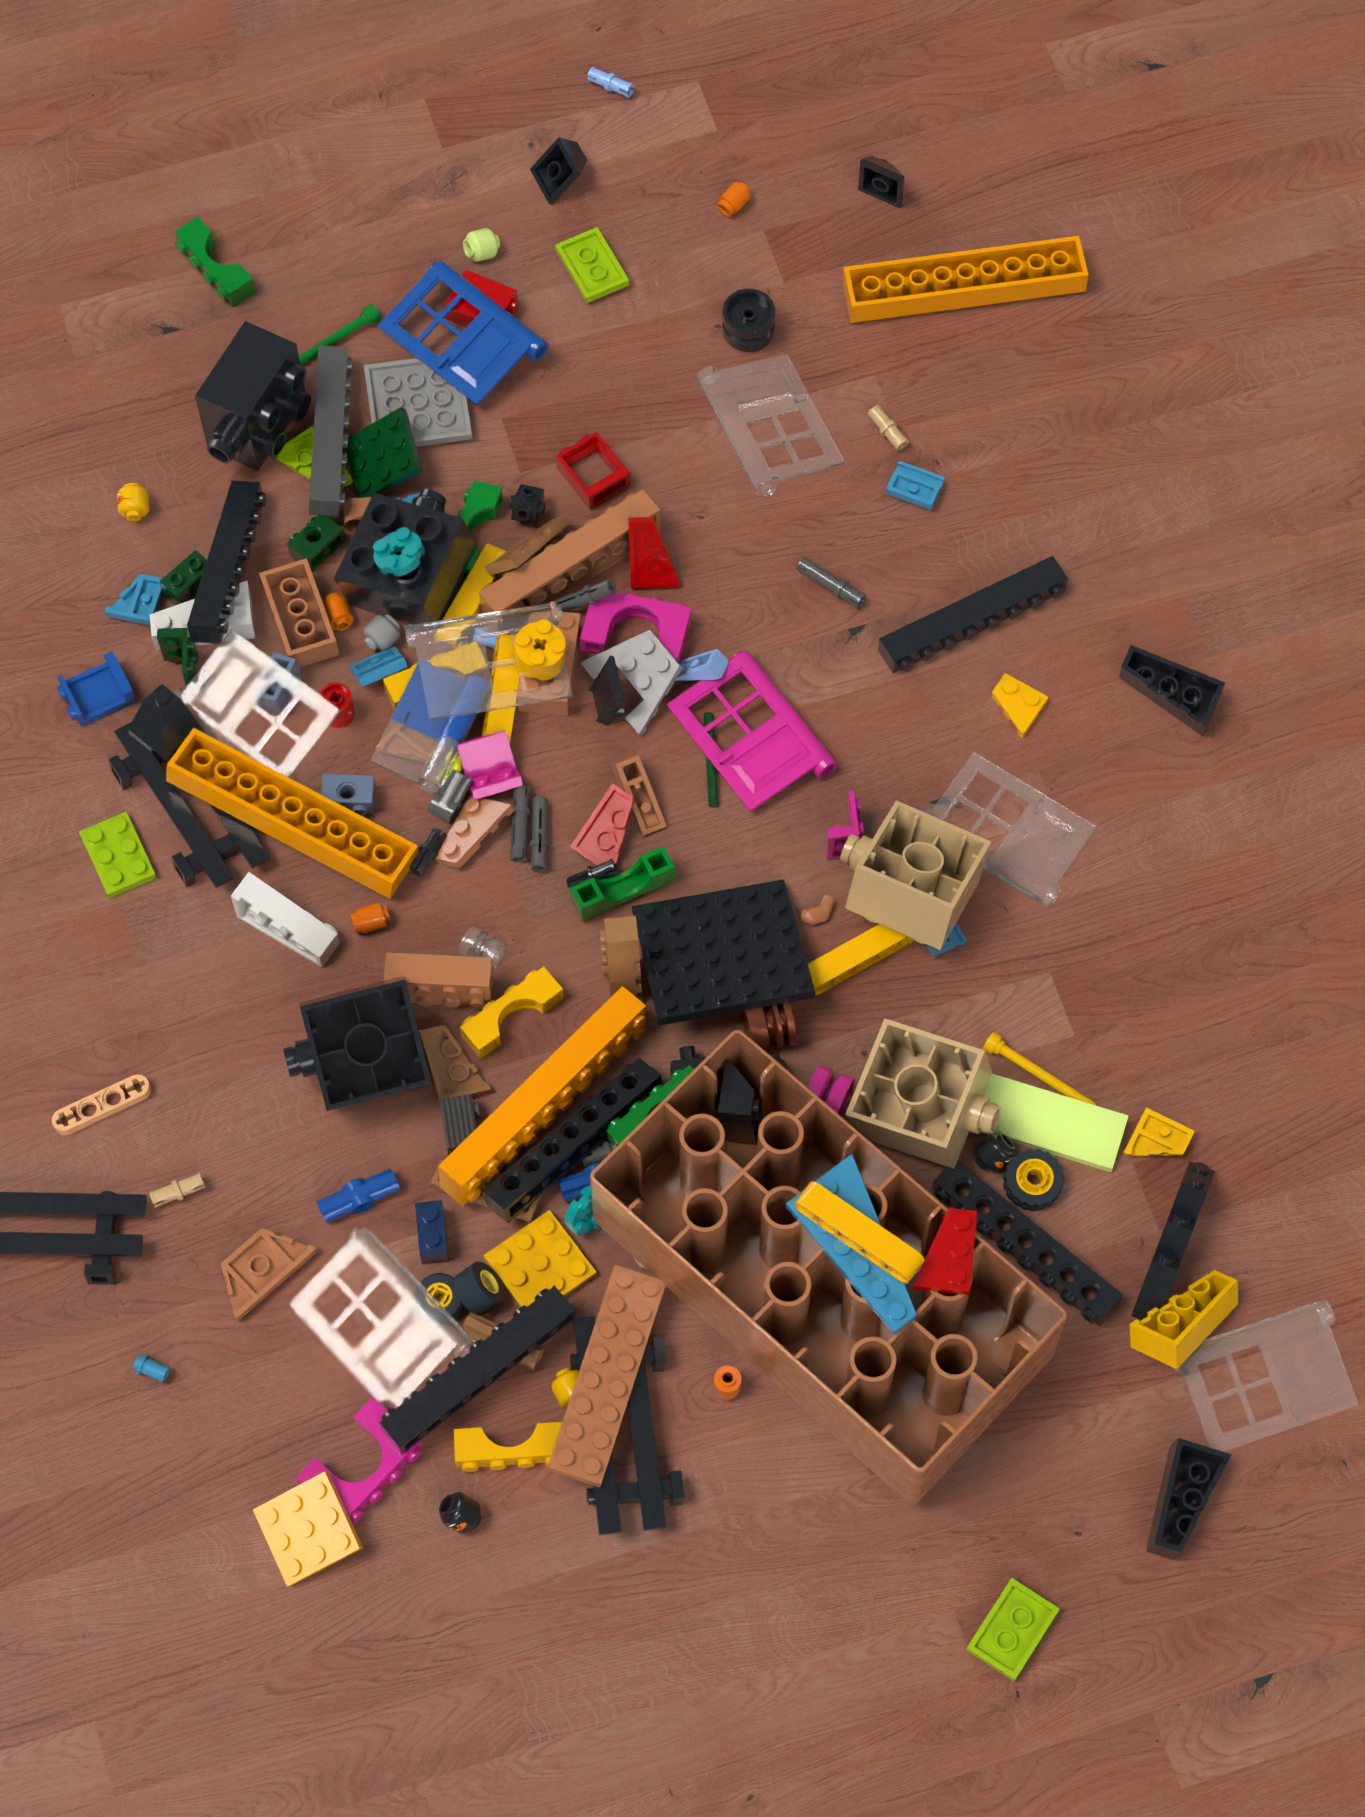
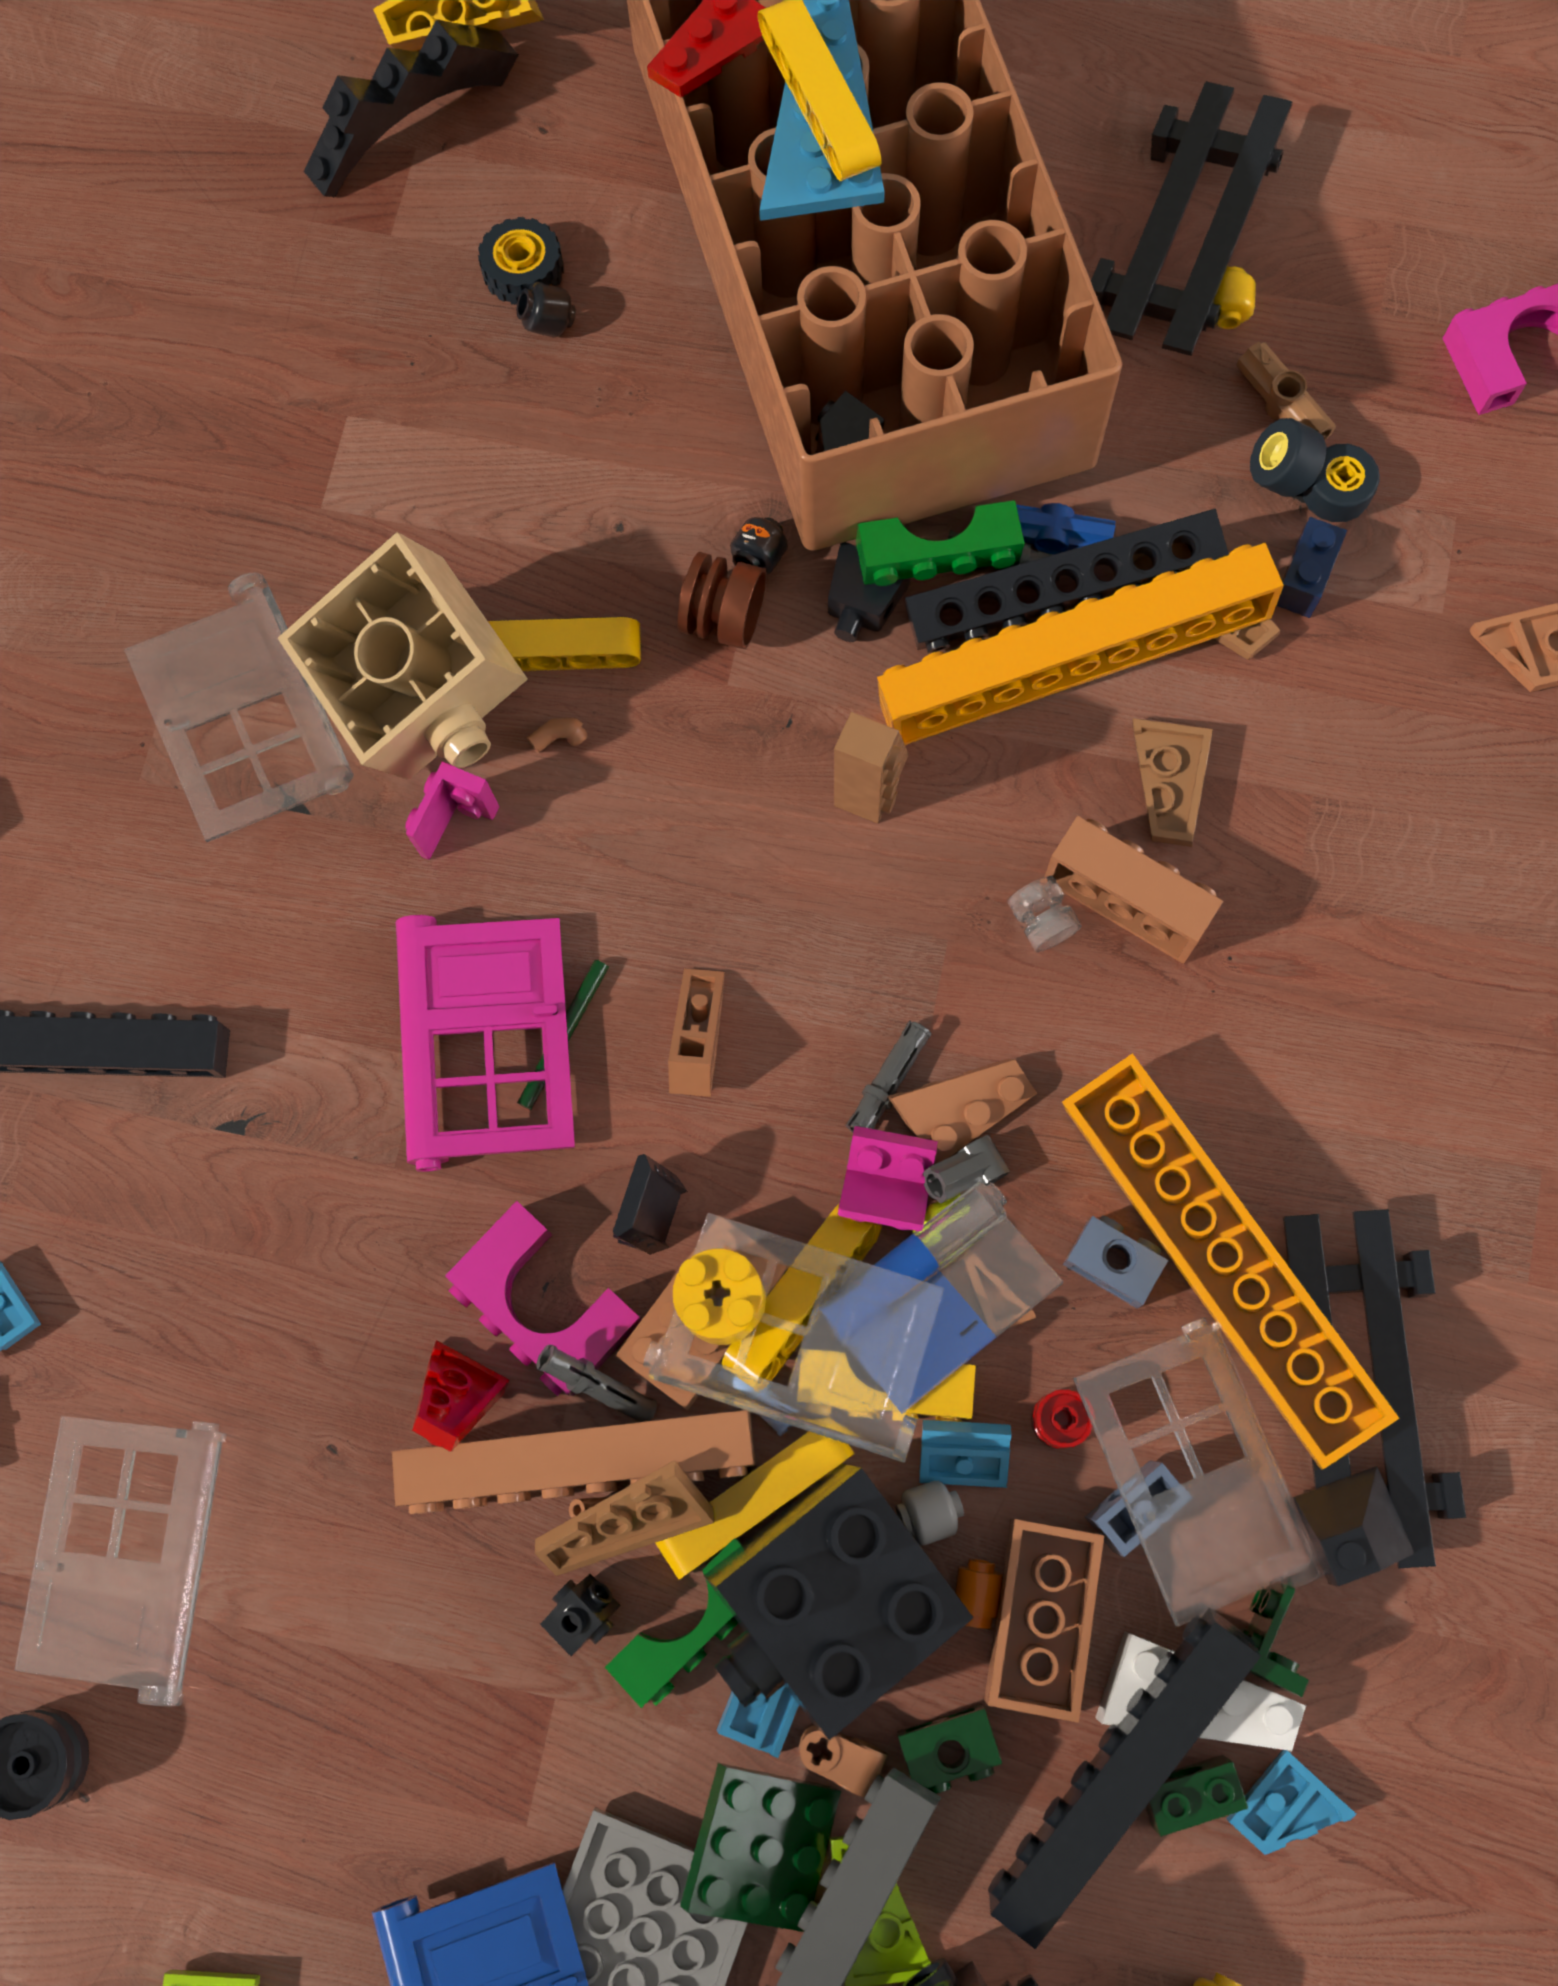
camera: 145 degrees left, 10 degrees up
blue panel [56,651,137,727] -> none
lime plate [79,812,157,899] -> none
white wedge [231,872,340,968] -> none
black brick [283,976,432,1111] -> none
clear door [289,1227,476,1410] -> none
blue piece [316,1168,400,1224] -> none
orange brick [350,902,390,934] -> none
teal plate [373,527,425,576] -> none
black brick [379,1285,576,1455] -> none
black axle [410,828,447,876] -> none
black head [439,1492,481,1534] -> none
dark grey brick [440,1094,480,1156] -> none
yellow arch [454,1422,562,1472] -> none
yellow arch [460,966,564,1060] -> none
yellow plate [483,1210,597,1307] -> none
dark grey pin [529,796,550,872] -> none
nougat plate [547,1265,666,1488] -> none
red window [556,431,630,509] -> none
teal plate [565,1185,601,1236] -> none
black axle [566,859,618,889] -> none
wing [570,783,635,876] -> none
green arch [570,846,675,922] -> none
light grey wing [581,630,683,736] -> none
black plate [631,879,816,1026] -> none
light blue slope [676,649,728,681] -> none
dark grey pin [797,557,866,608] -> none
dark pink wheel [808,1065,855,1118] -> none
tan brick [845,1018,1001,1169] -> none
black brick [932,1161,1123,1326] -> none
yellowish green arch [981,1074,1128,1172] -> none
yellow piece [982,1031,1096,1105] -> none
yellow wing [991,673,1048,738] -> none
yellow wing [1123,1107,1195,1156] -> none

